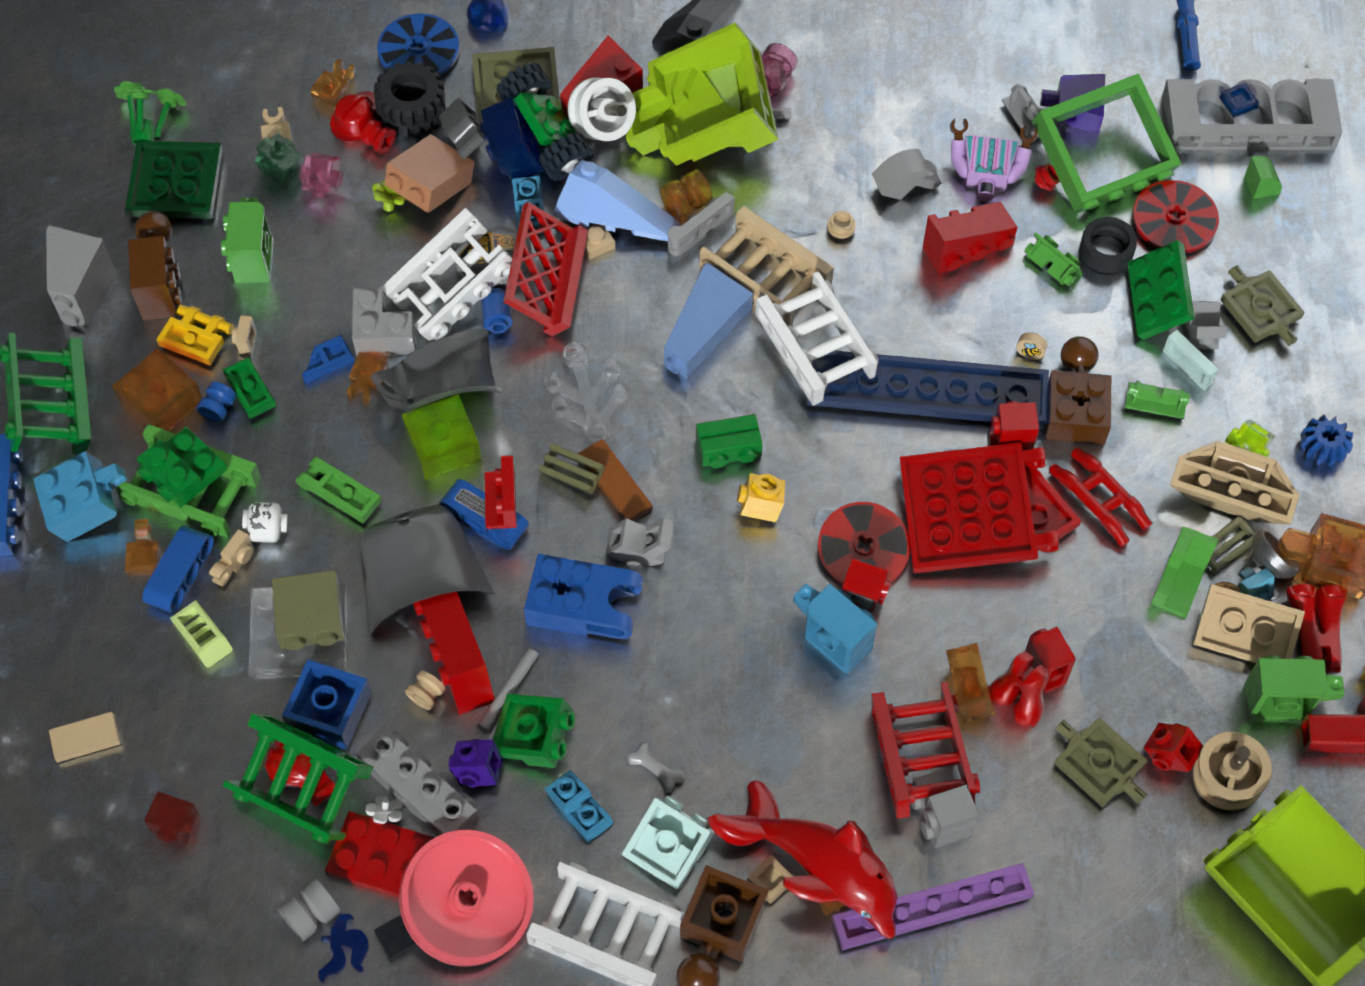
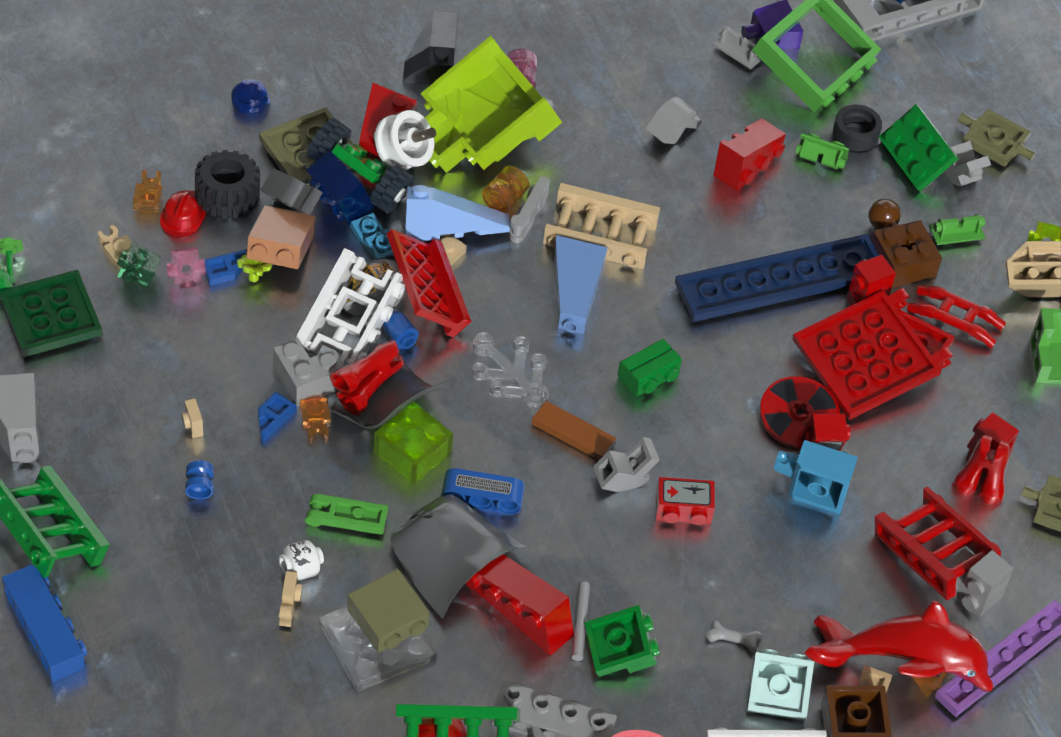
camera: 30 degrees left, 10 degrees down
dark azure hinge [33,451,127,542] -> none
clear orange brick [112,348,203,431] -> none
bright green fence [115,424,261,538] -> none
clear orange plate [125,519,160,576] -> none
reddish brown brick [128,211,182,321] -> none
green plate [136,426,228,508] -> none
blue beam [142,525,214,614] -> none
yellow plate [156,304,234,365] -> none
yellowish green slope [170,600,233,668] -> none
bright green hinge [221,197,273,283] -> none
green plate [222,357,276,419] -> none
blue brick [282,659,372,750] -> none
red wheel [361,119,396,154] -> none
blue piece [377,13,460,76] -> none
tan wheel [405,670,446,710] -> none
dark purple brick [449,739,503,788] -> none
red bracket [484,456,517,529] -> none
blue brick [524,554,644,639] -> none
olive tile [538,443,606,494] -> none
dark azure slope [545,769,614,843] -> none
yellow brick [737,473,785,522] -> none
white fence [755,271,878,406] -> none
tan plate [827,211,856,239] -> none
clear orange brick [946,643,996,722] -> none
lavender torso [950,118,1037,201] -> none
tan tile [1016,332,1048,360] -> none
red plate [1034,163,1060,191] -> none
red piece [1132,180,1219,253] -> none
light aqua tile [1163,330,1219,391] -> none
bright green brick [1244,156,1282,199] -> none
none -> blue tile [201,249,247,286]
none -> red piece [330,340,404,416]
none -> brick [656,477,715,525]

